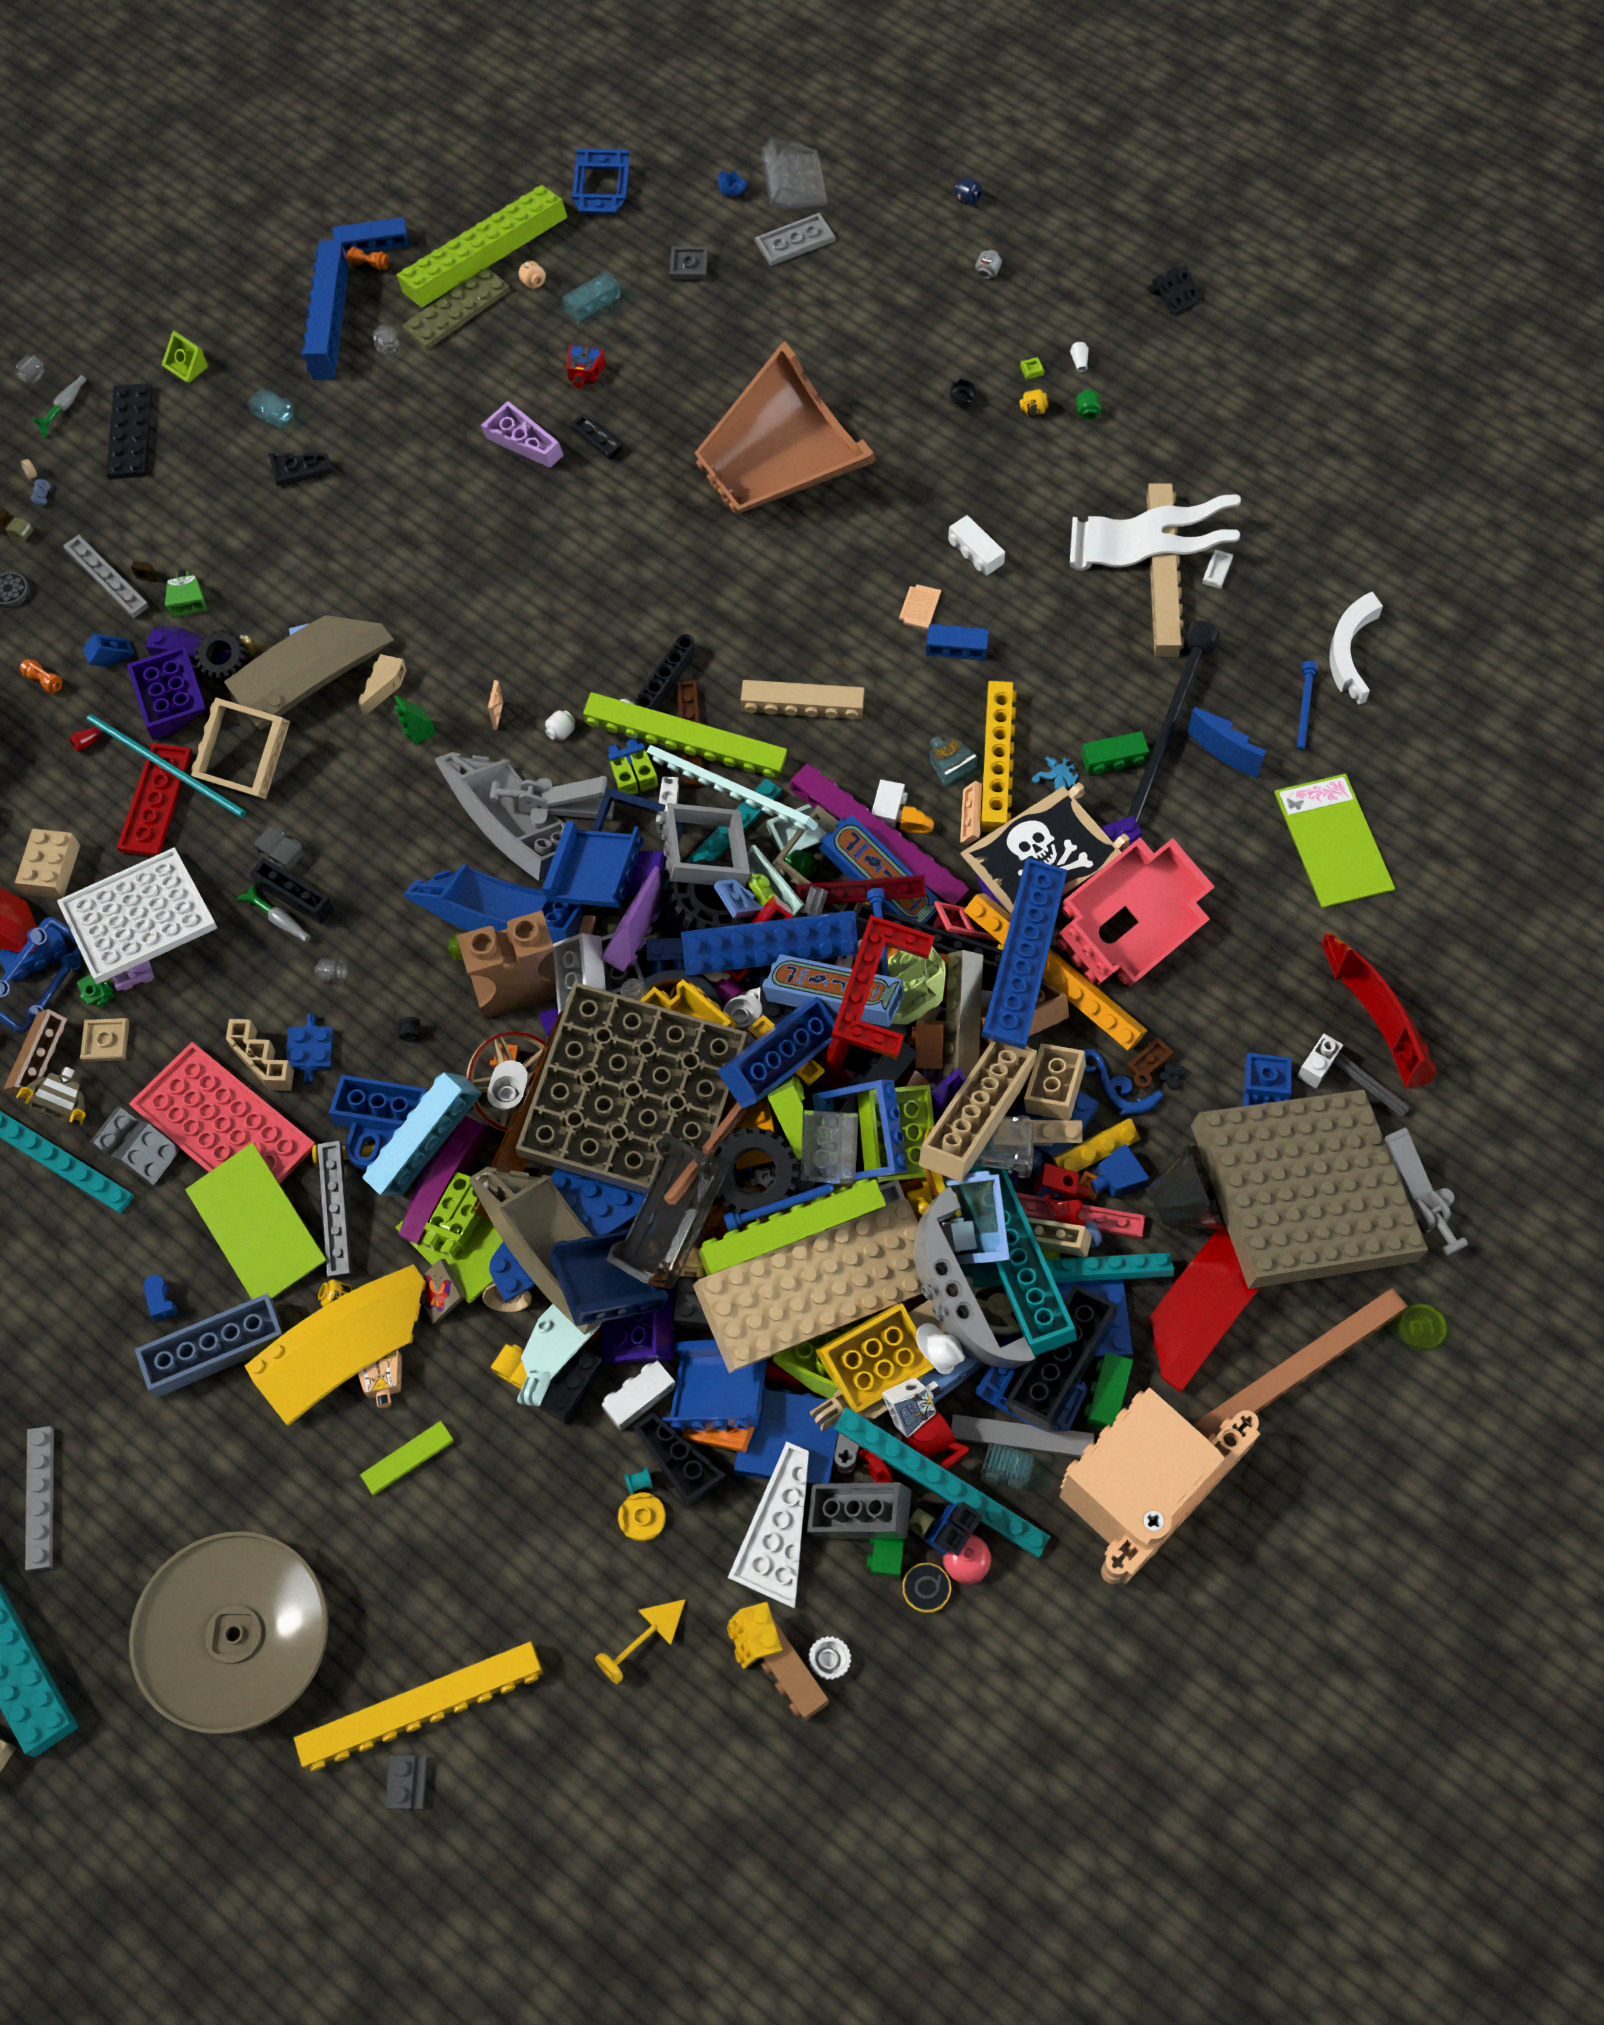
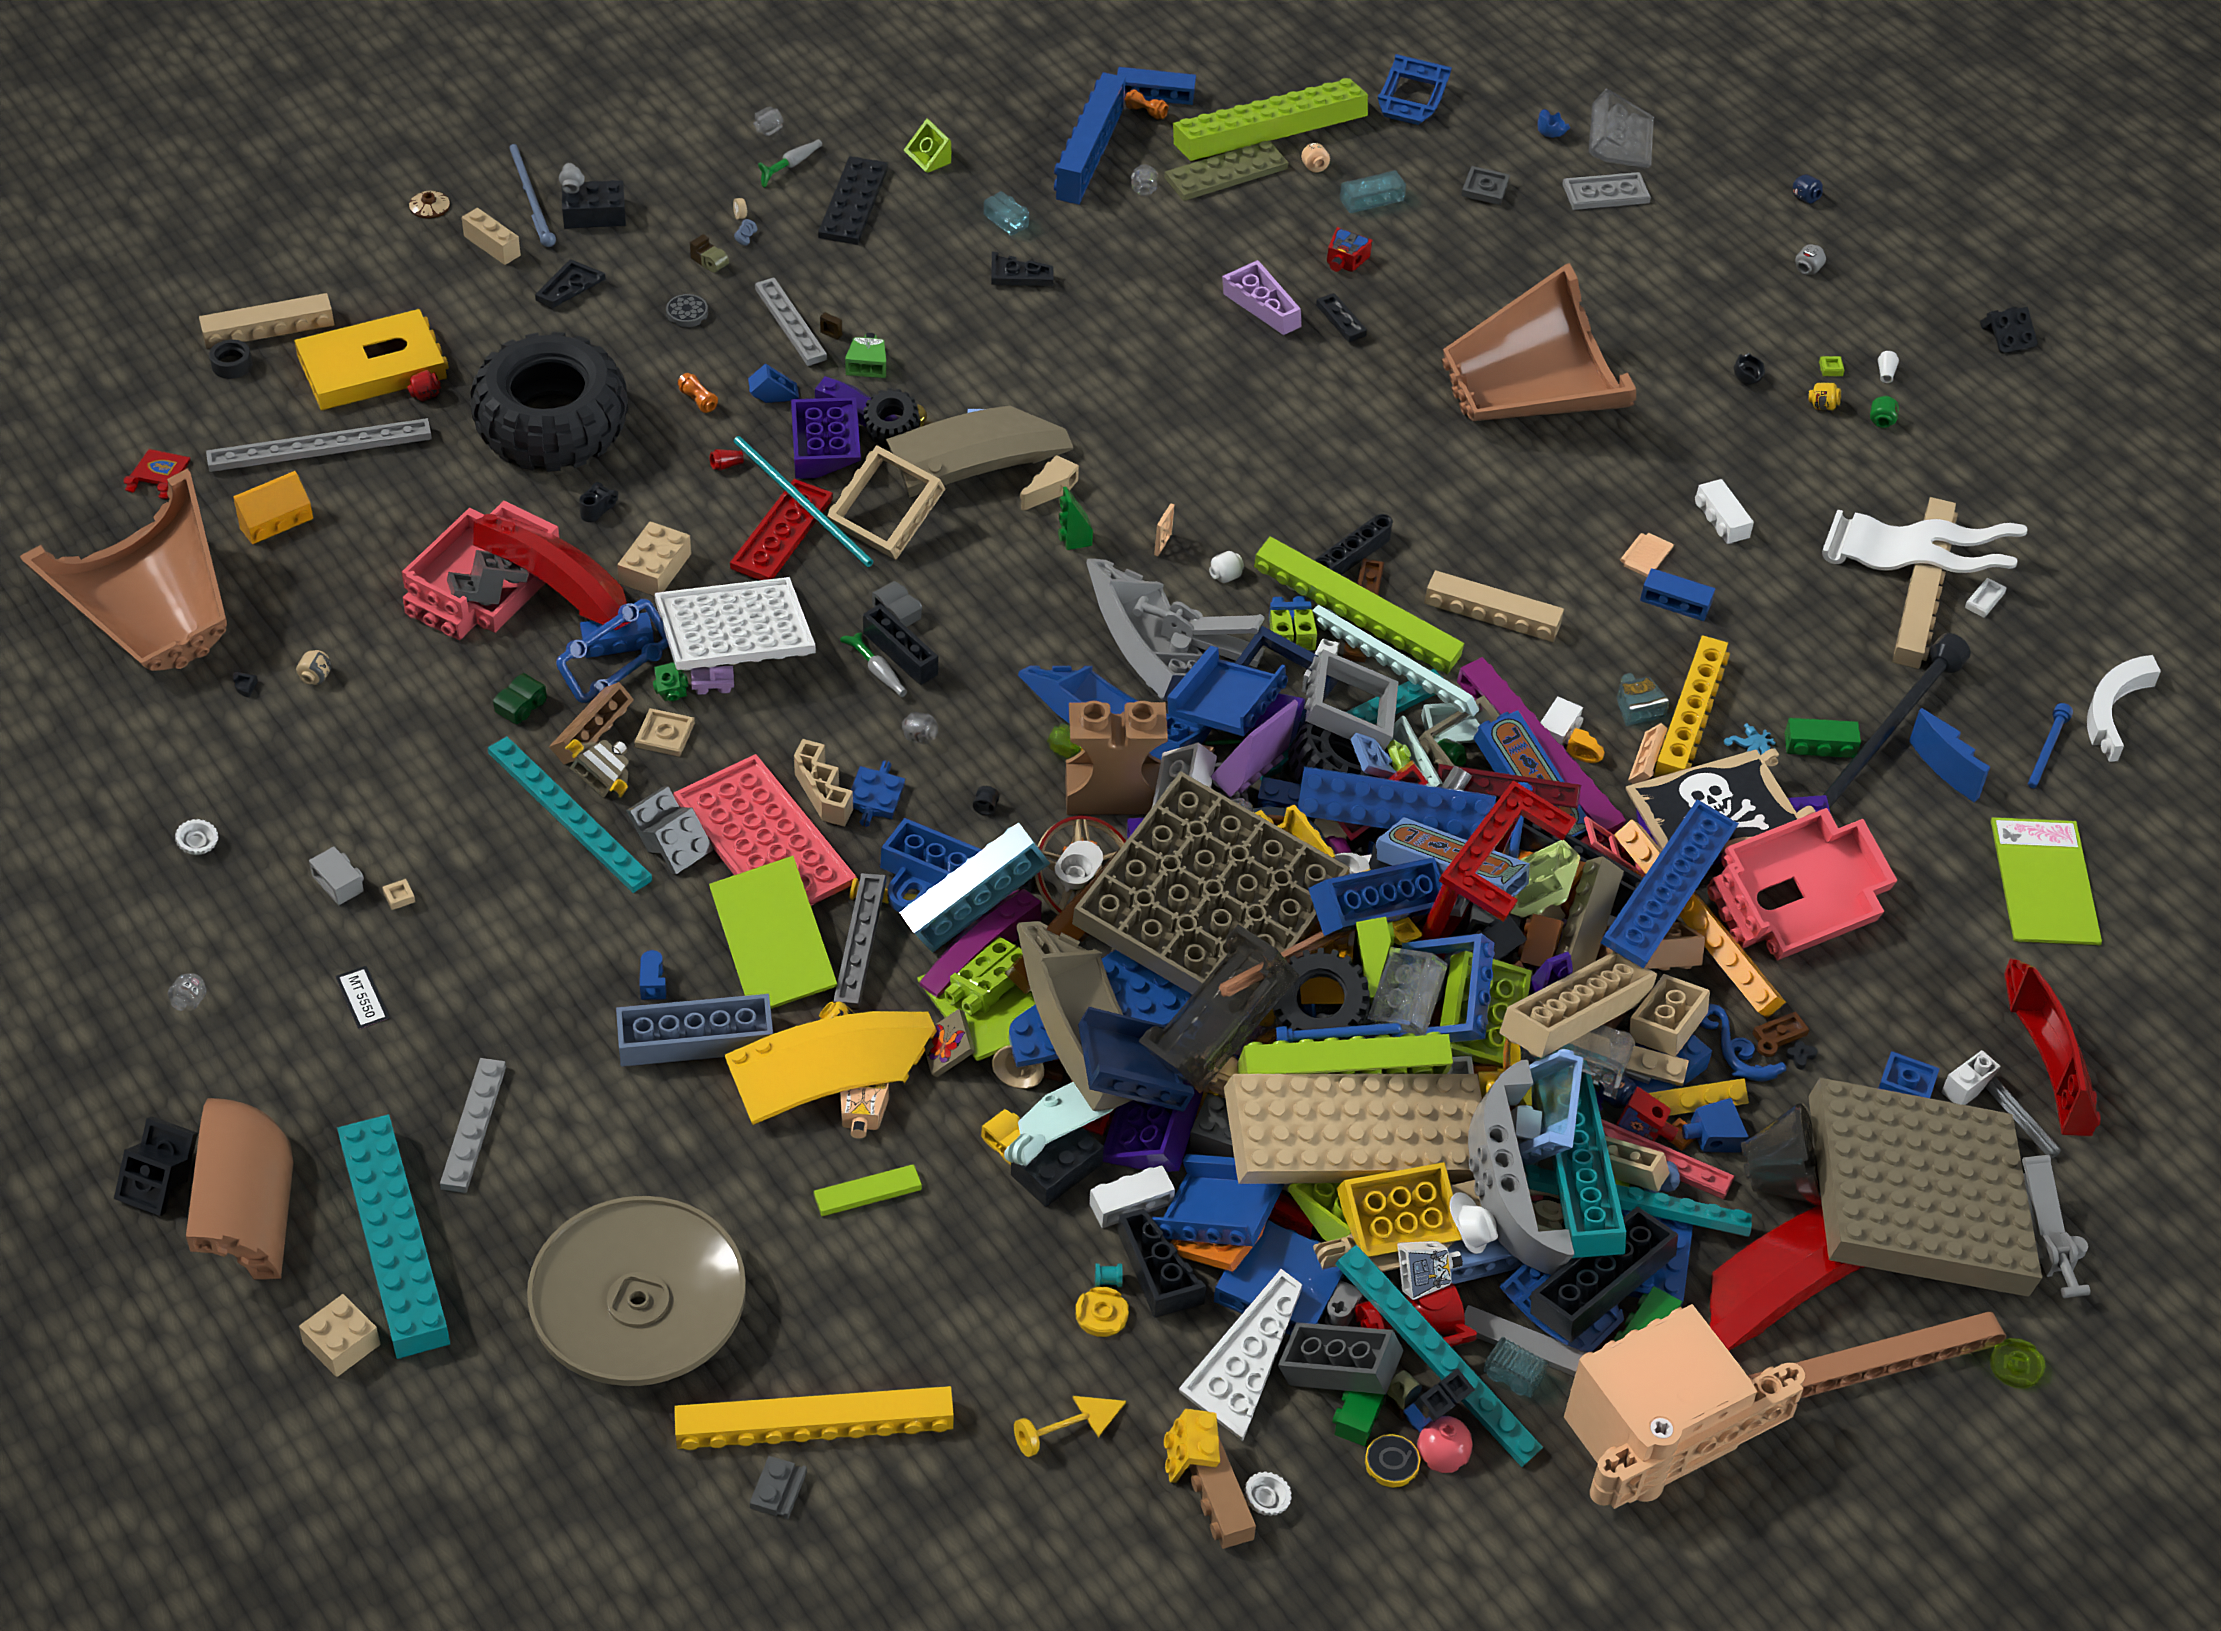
camera: 10 degrees right, 15 degrees down
red helmet [1043,1195,1086,1226] -> none

